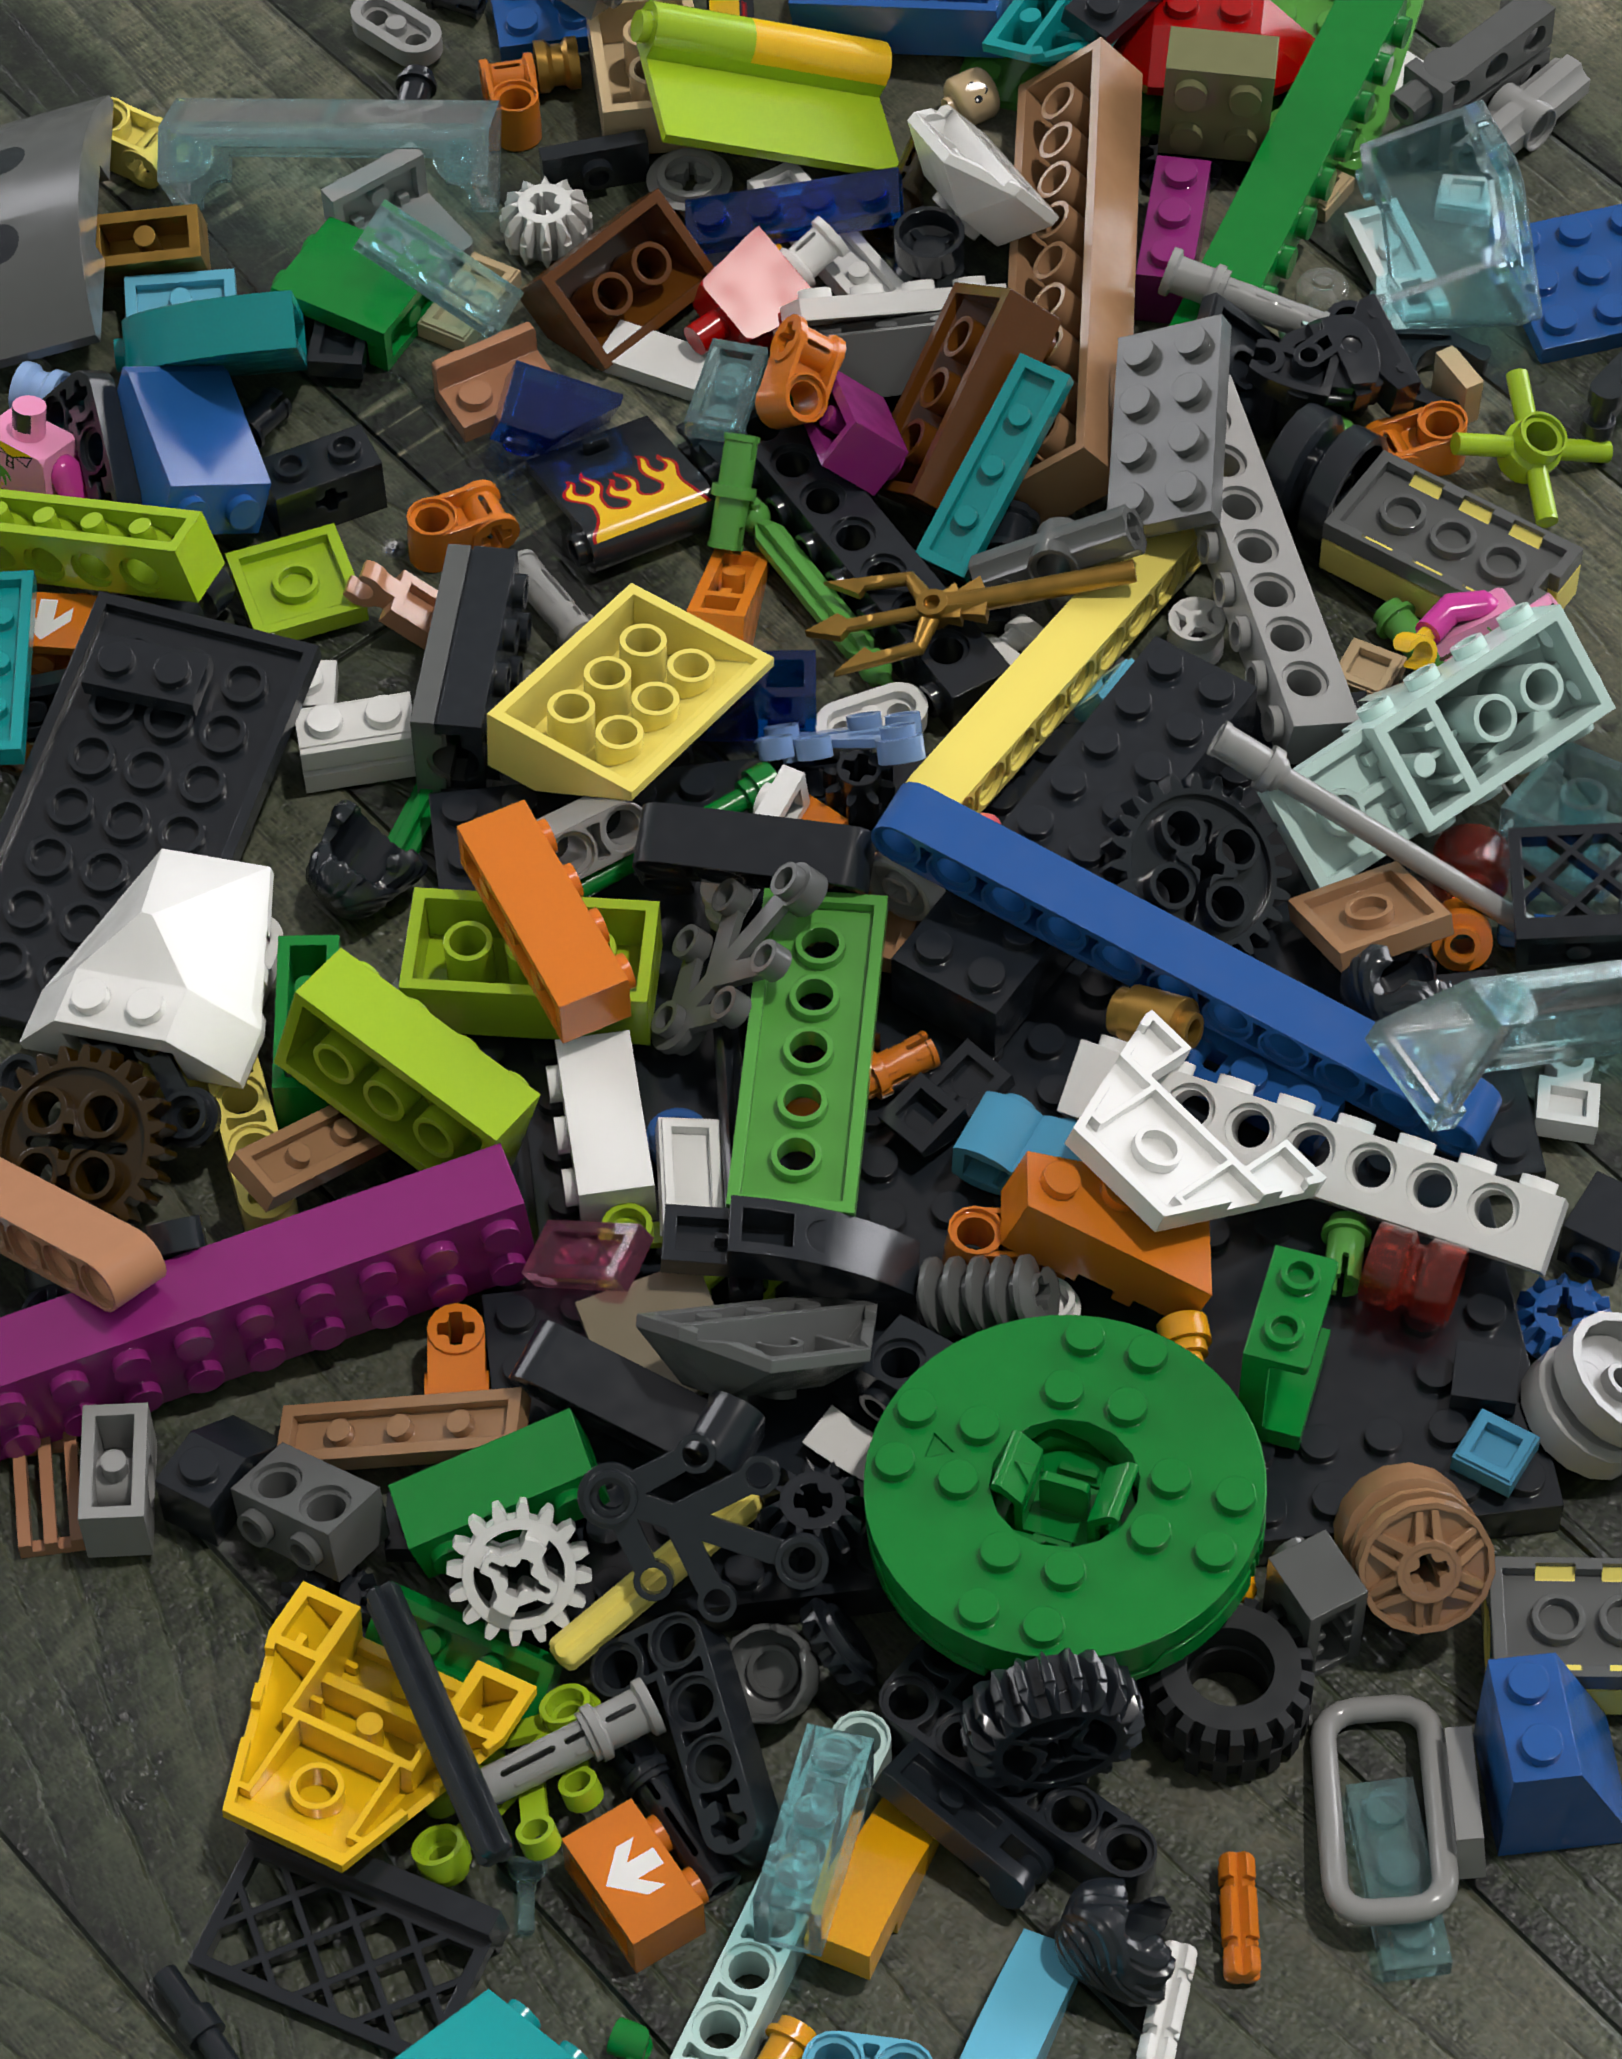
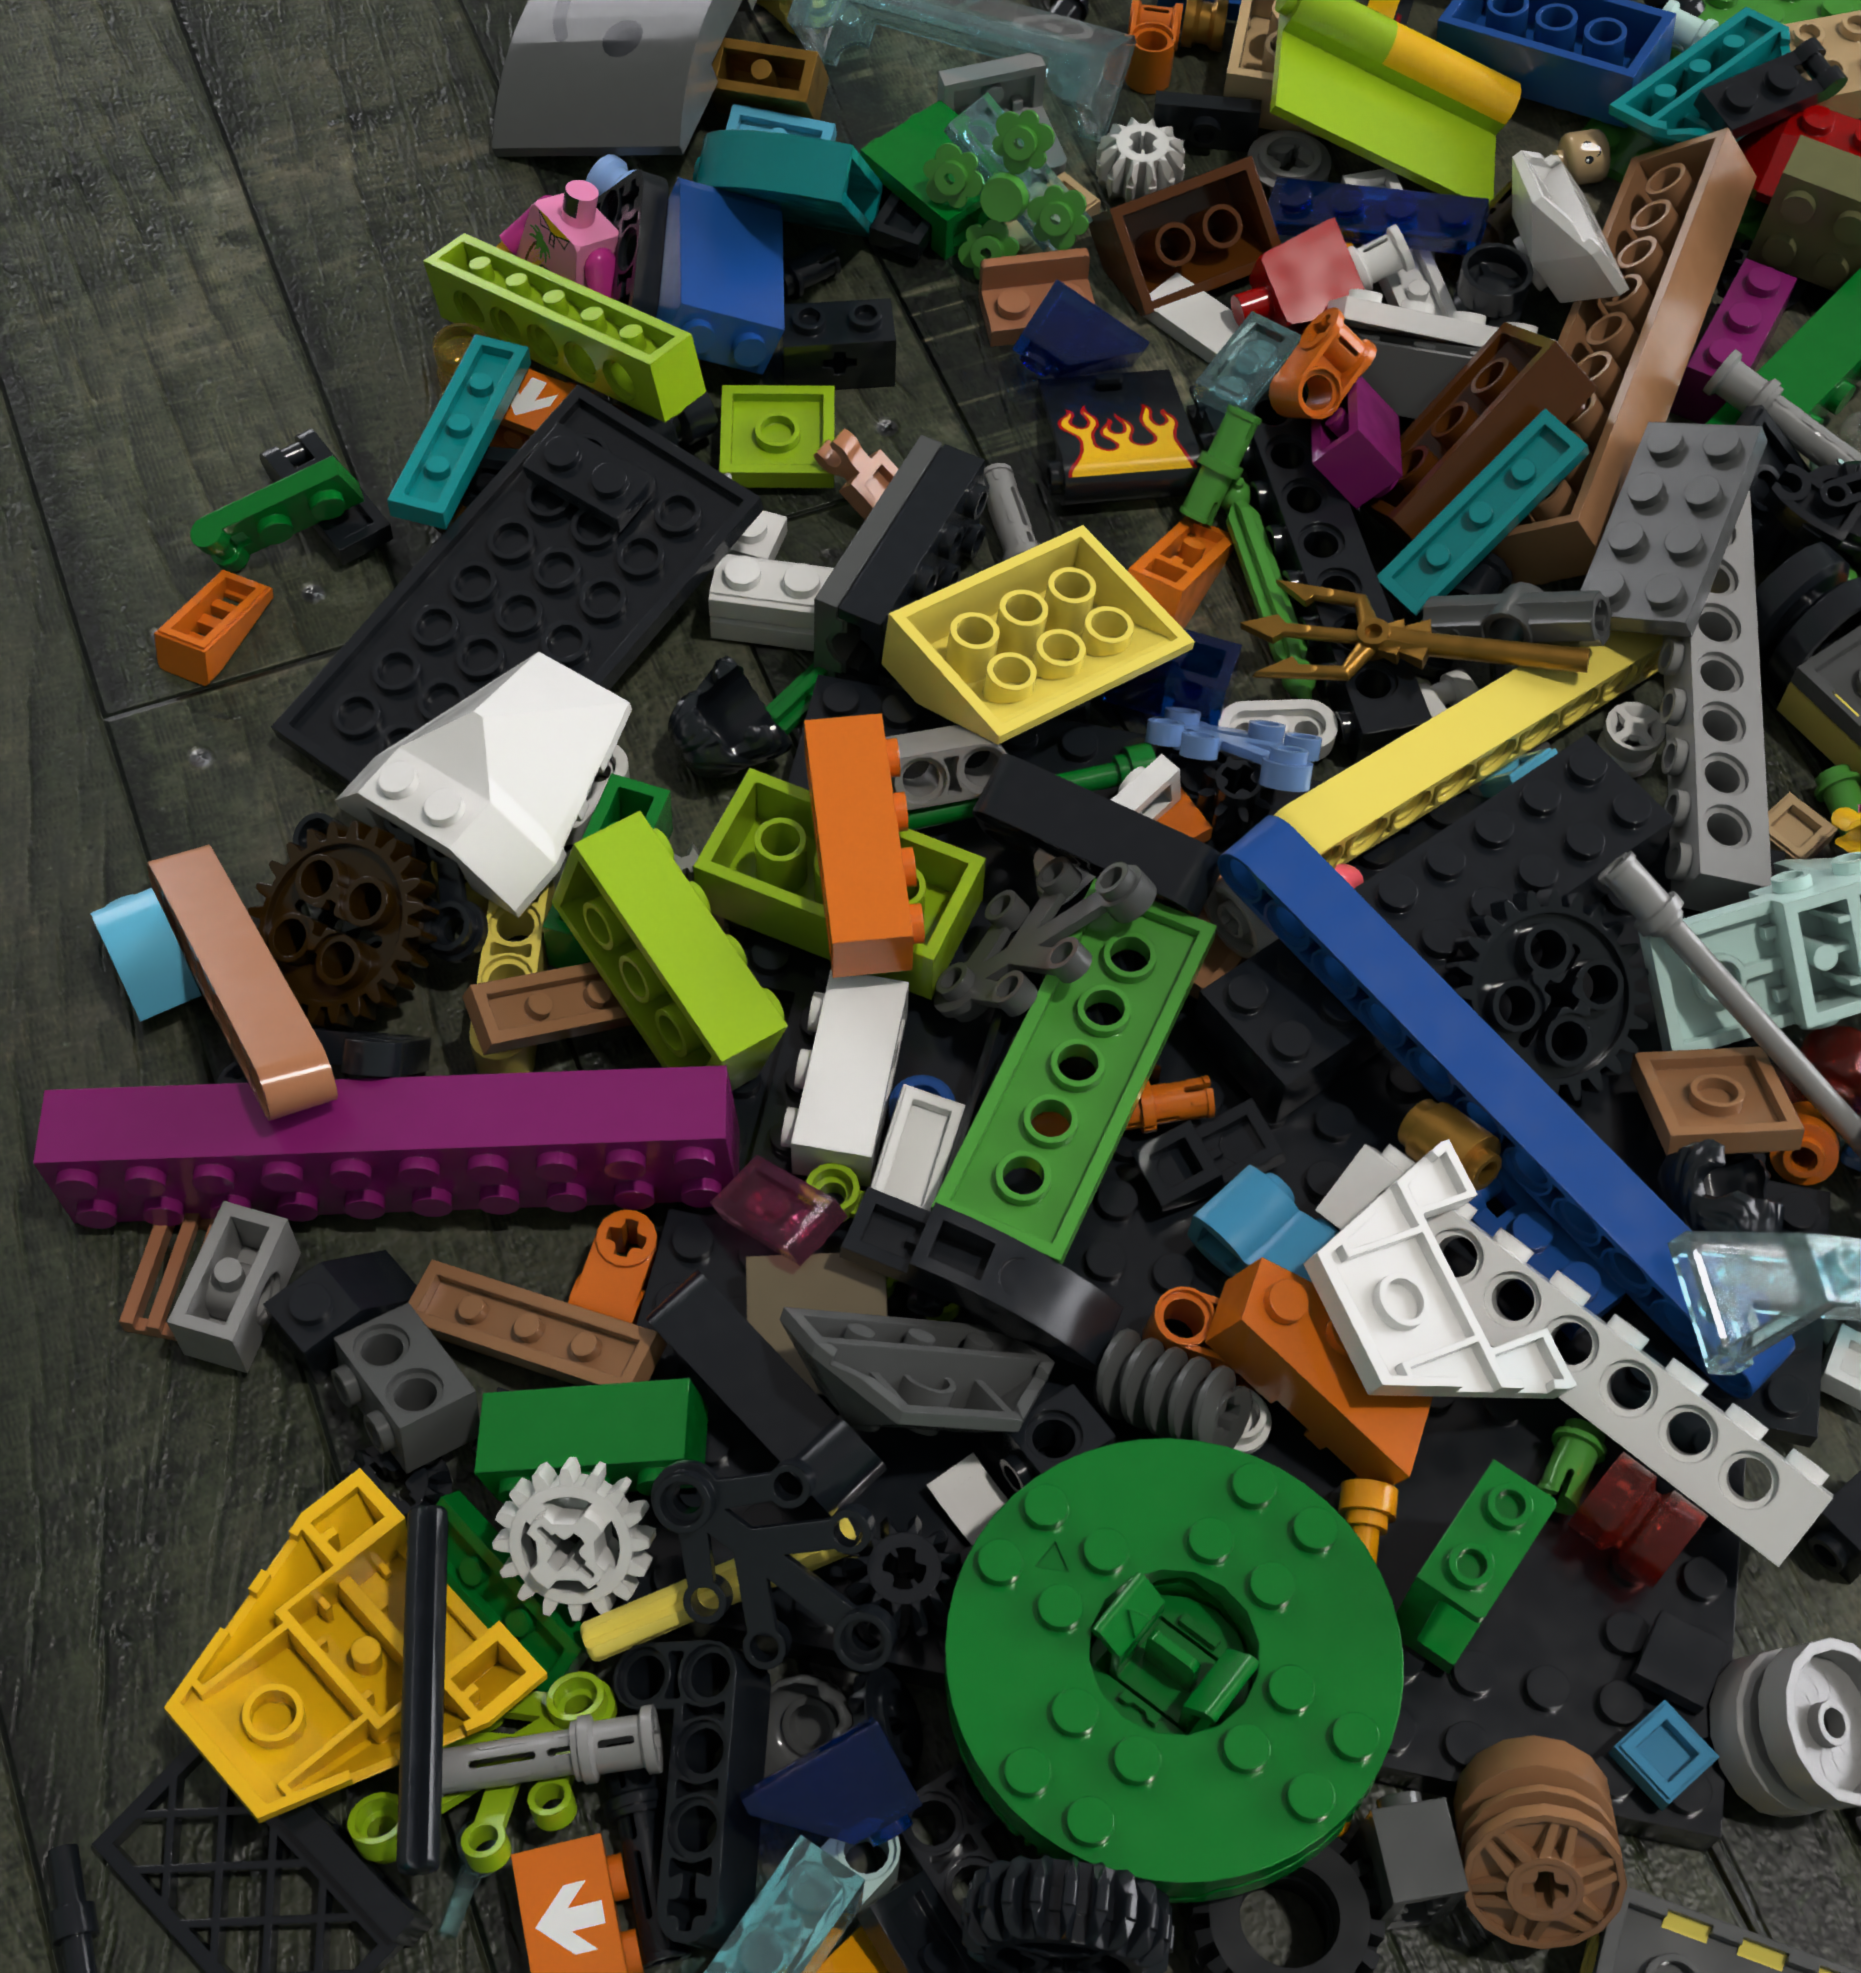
camera: 15 degrees right, 5 degrees up
orange piece [406,479,520,573] -> none
blue gear [1515,1272,1612,1359] -> none
none -> clear blue slope [739,1716,922,1847]
none -> bright green plant [923,109,1089,280]

